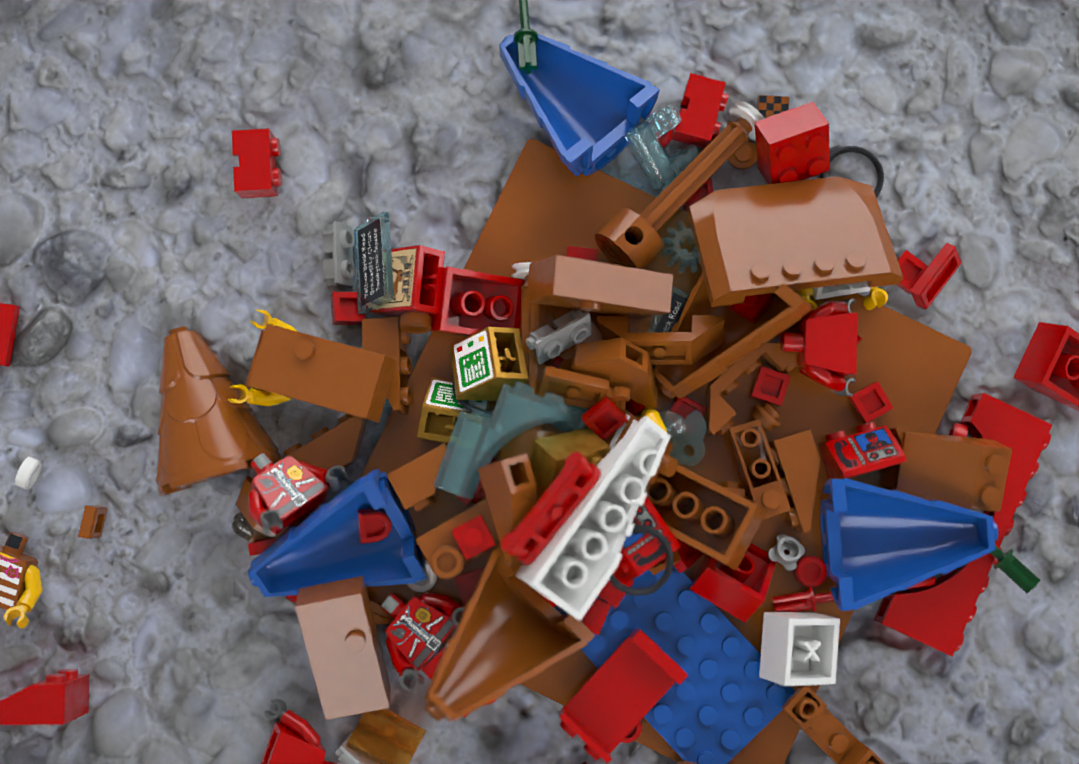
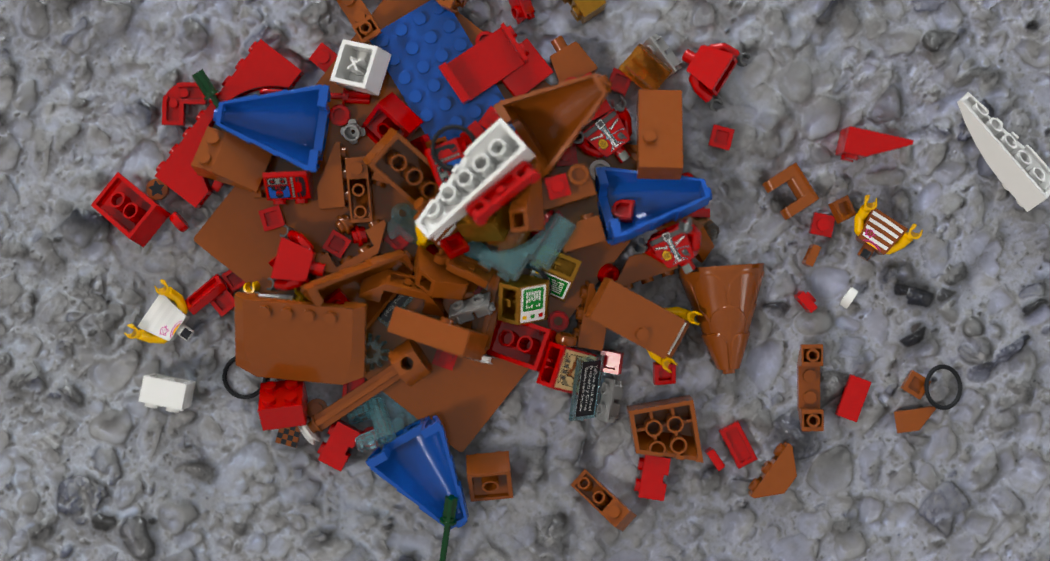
camera: 165 degrees left, 5 degrees up
none -> torso [124,279,194,344]
none -> white brick [139,373,196,413]
none -> dark orange tile [146,178,169,200]
none -> red plate [162,82,207,126]
none -> red tile [169,211,190,232]
none -> red tile [221,270,246,293]
none -> red plate [309,43,338,72]
none -> red plate [351,225,367,247]
none -> dark orange slope [466,451,513,502]
none -> red slope [501,38,554,97]
none -> red plate [547,310,569,332]
none -> dark orange torso [549,35,598,82]
none -> dark orange slope [571,469,637,531]
none -> red tile [597,263,619,283]
none -> red tile [609,68,634,96]
none -> dark orange wedge [626,395,704,463]
none -> red plate [653,362,676,385]
none -> red tile [704,447,725,471]
none -> red plate [708,124,735,151]
none -> red tile [718,421,757,469]
none -> dark orange slope [748,441,797,498]
none -> dark orange connector [762,162,819,220]
none -> red plate [794,291,818,313]
none -> dark orange slope [797,344,824,431]
none -> red plate [809,212,835,238]
none -> dark orange tile [828,195,857,224]

